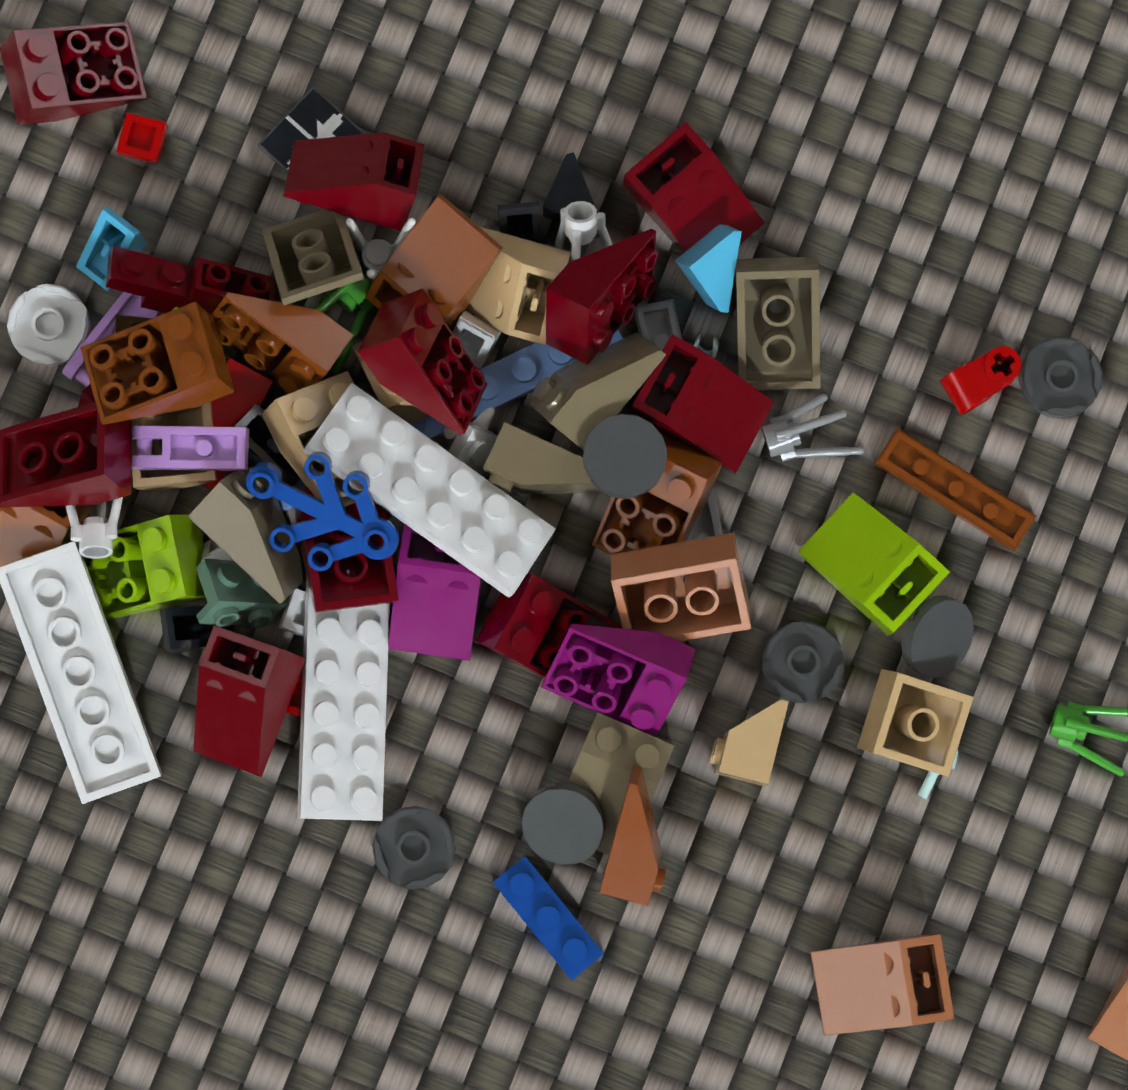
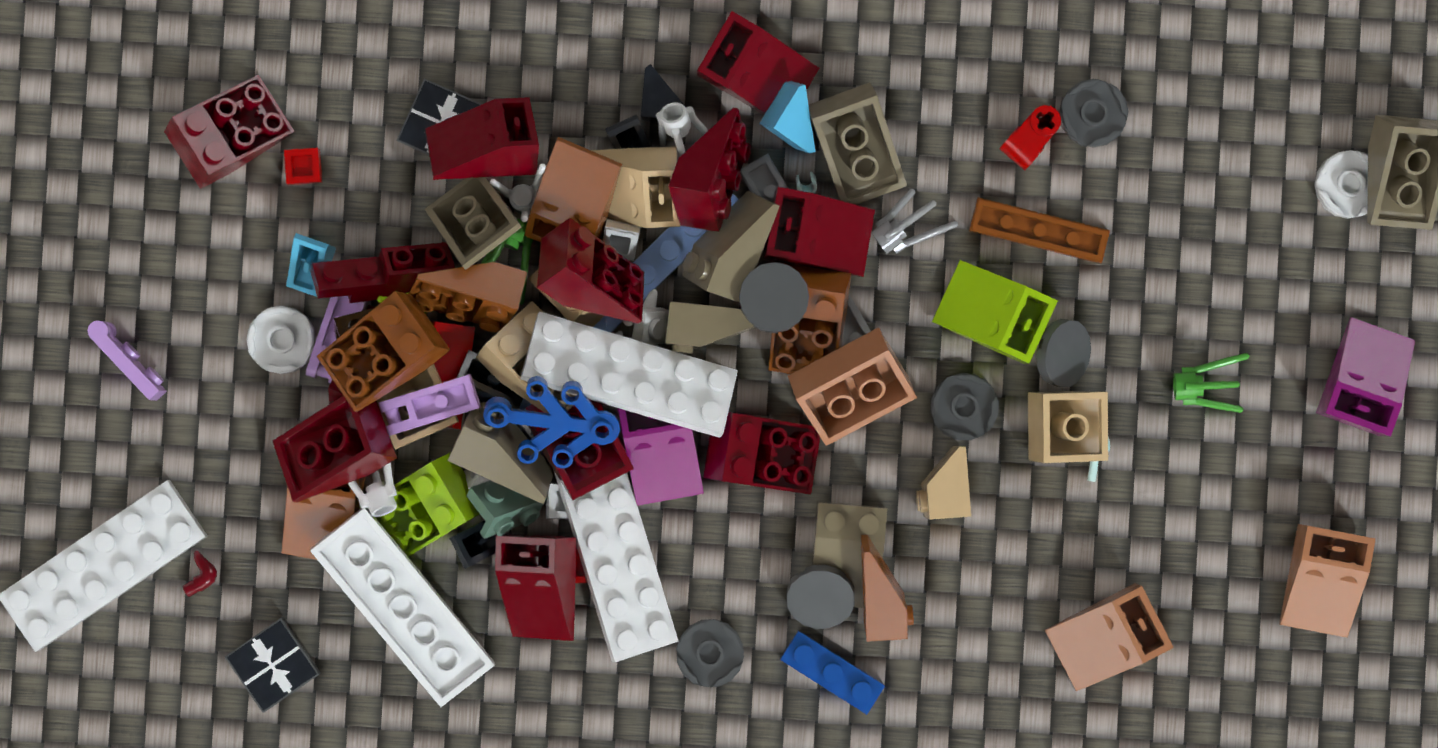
camera: 15 degrees left, 5 degrees up
magenta slope [541,624,695,737] -> none

